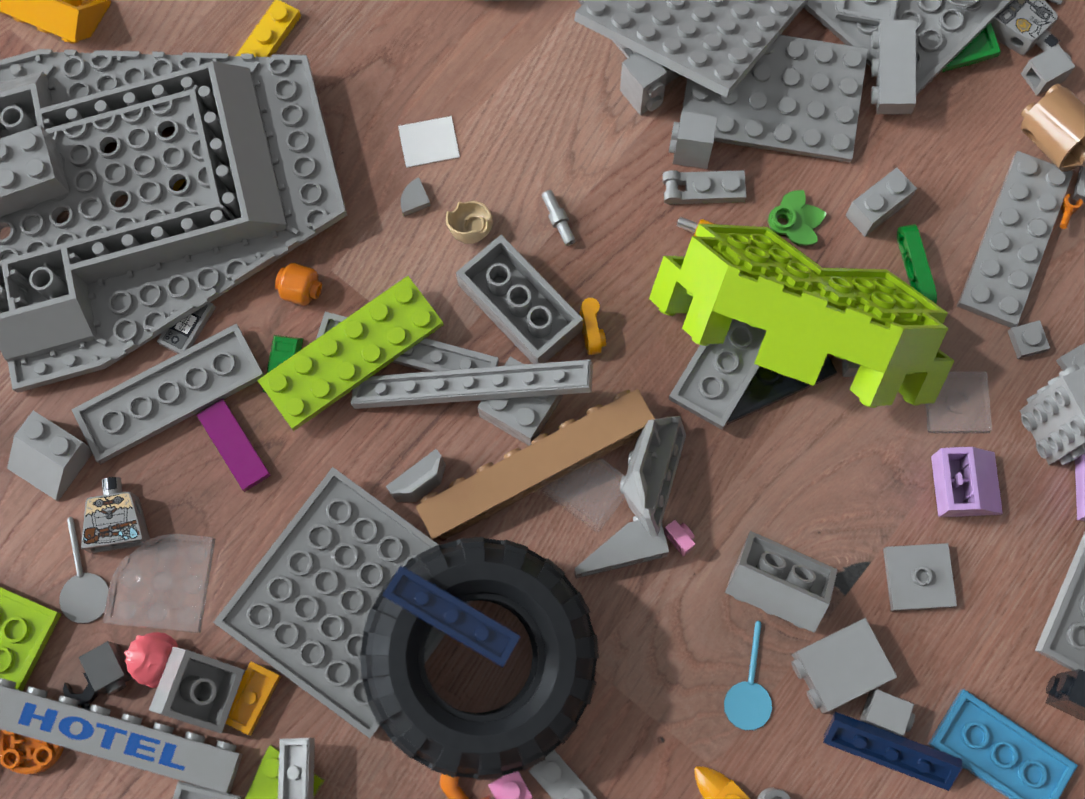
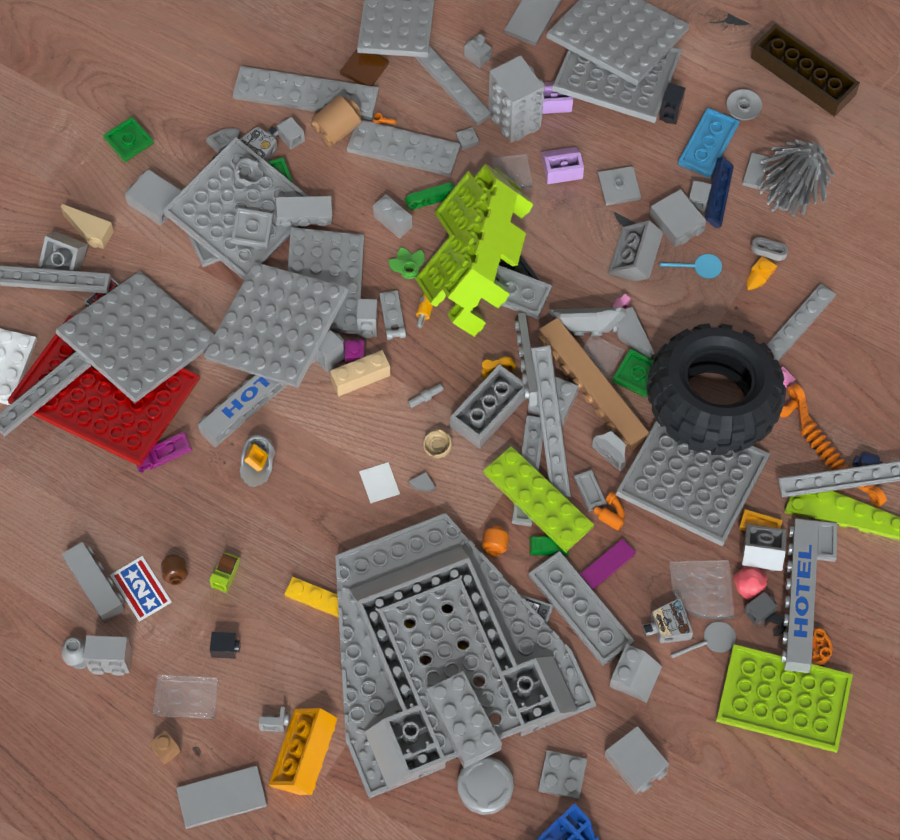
camera: 100 degrees left, 10 degrees down
dark blue plate [382,565,521,667] -> none
none -> tan brick [330,350,390,397]
none -> magenta brick [345,339,365,364]
none -> light grey plate [515,313,537,406]
none -> light grey tile [573,469,606,512]
none -> orange plant [593,491,625,531]
none -> green plate [612,349,654,398]

